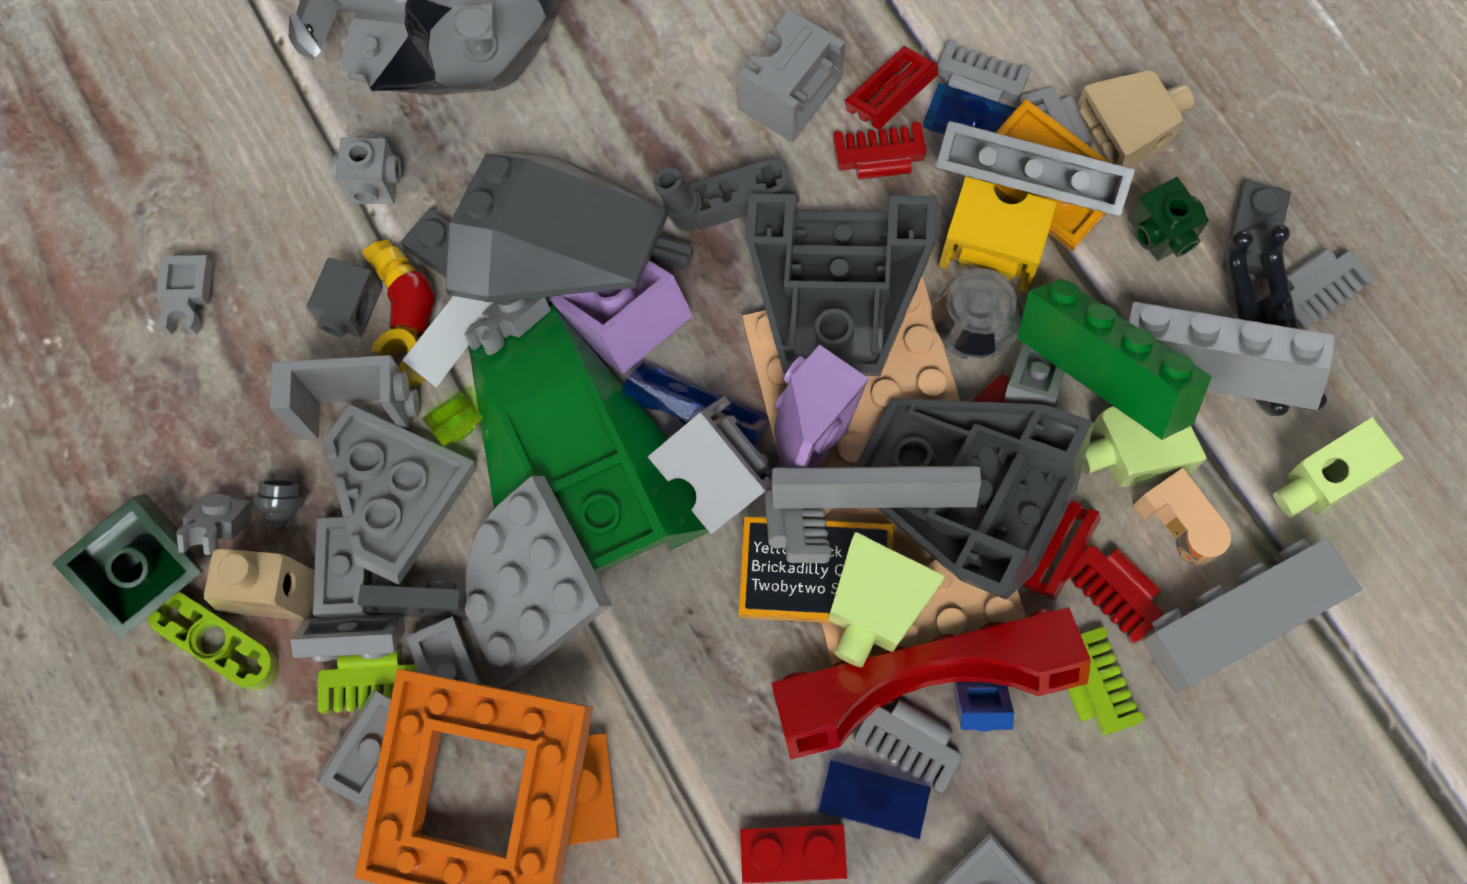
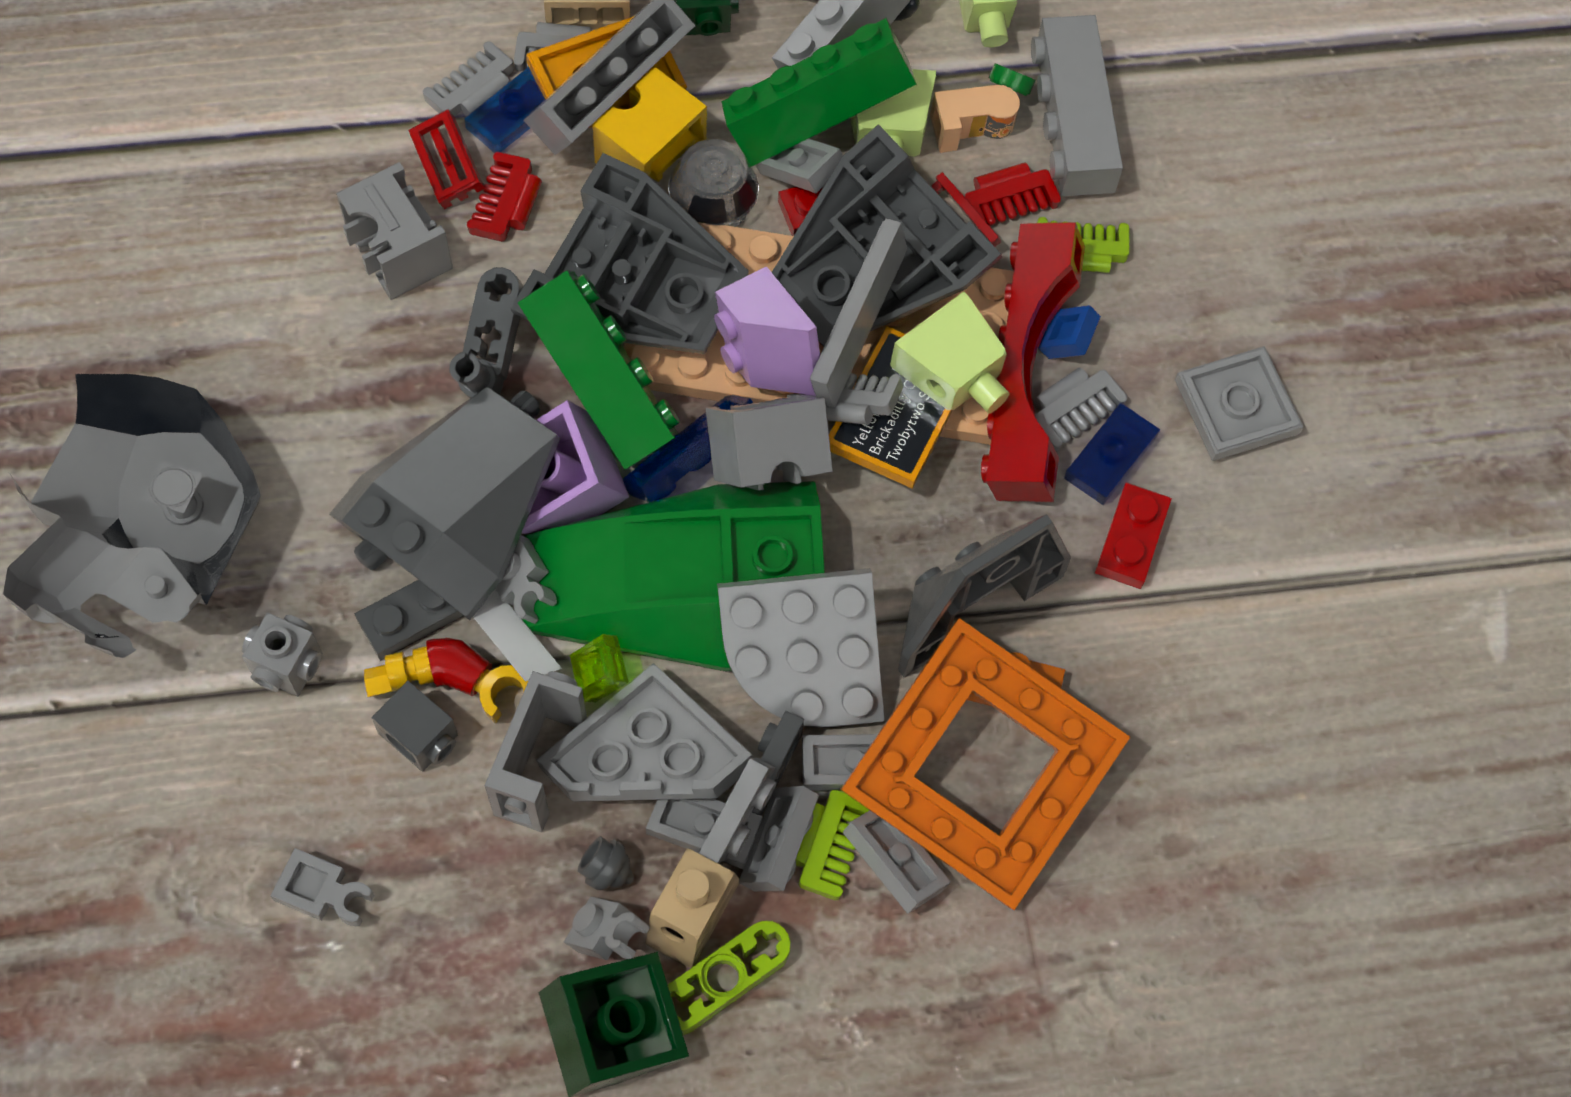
camera: 75 degrees left, 5 degrees down
none -> green brick [517,270,680,470]
none -> light grey plate [699,758,777,863]
none -> dark grey wedge [898,514,1071,677]
none -> green tile [988,63,1036,96]

